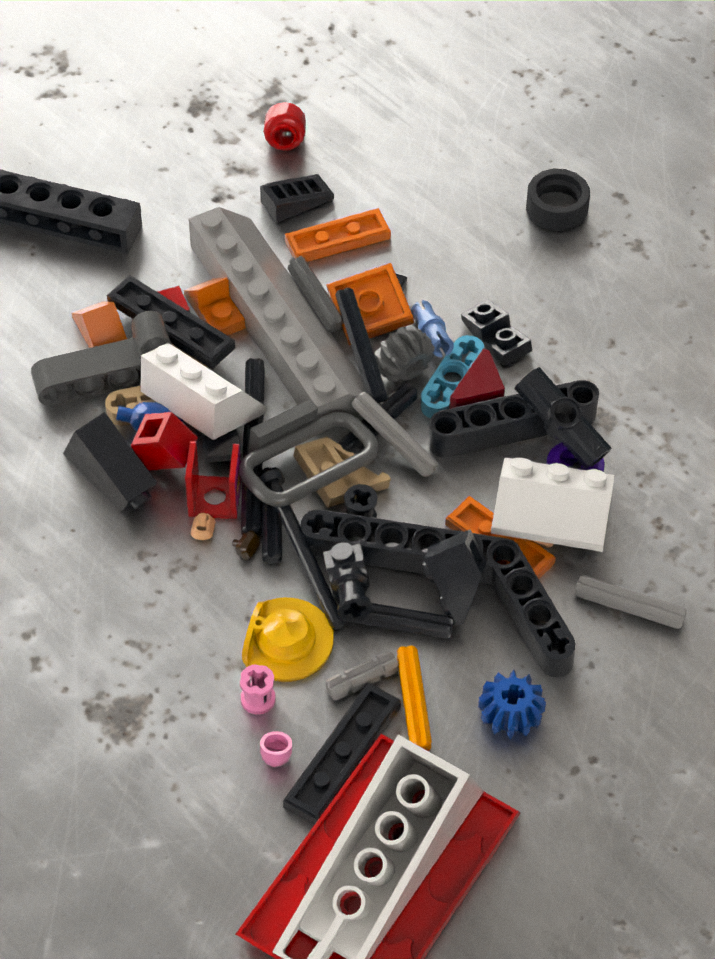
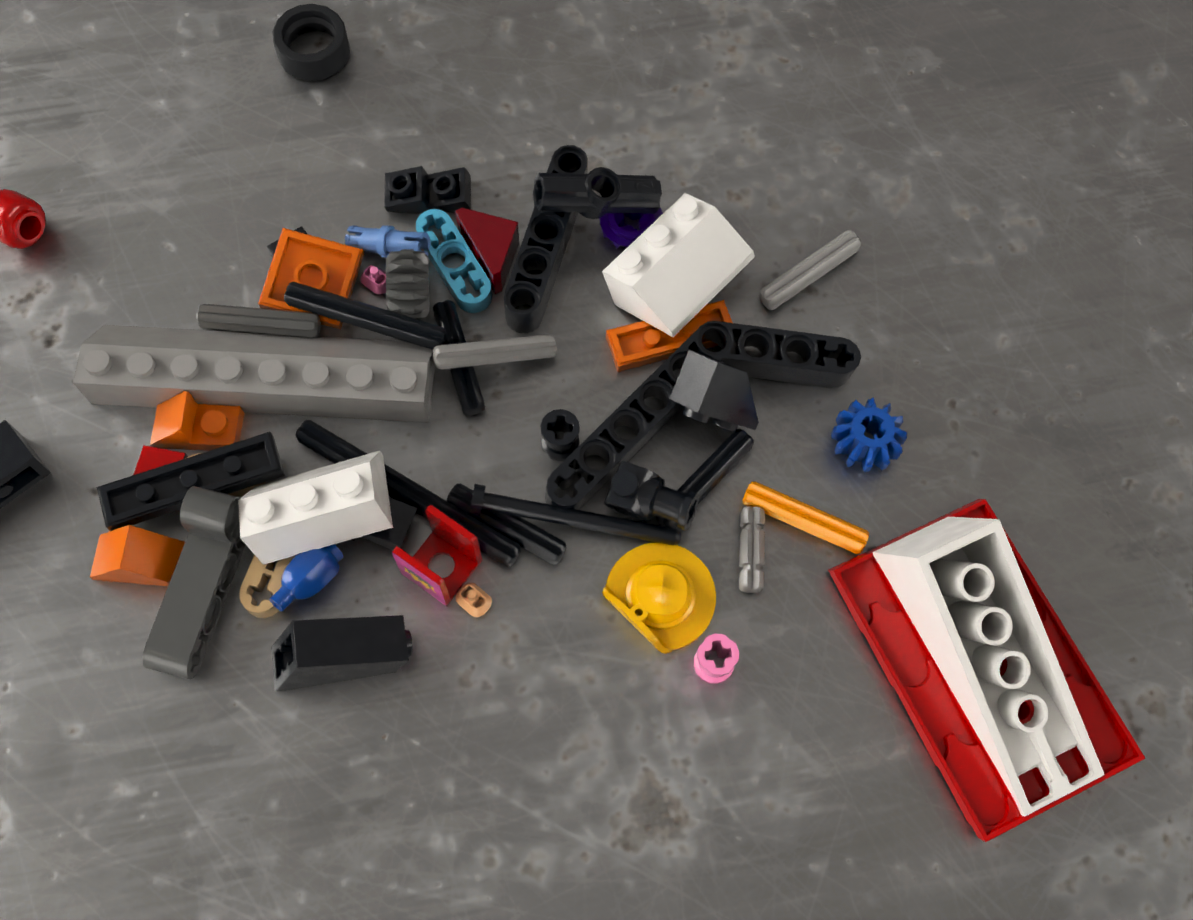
camera: 60 degrees left, 15 degrees up
red slope [131,412,198,470] -> none
dark brown rock [232,530,260,560] -> none
dark grey bar [239,400,379,507] -> none
black slope [260,174,334,223] -> none
bright pink hinge [260,731,292,767] -> none
black tile [283,683,401,825] -> none
orange tile [285,208,391,262] -> none
tan wing [293,437,391,508] -> none

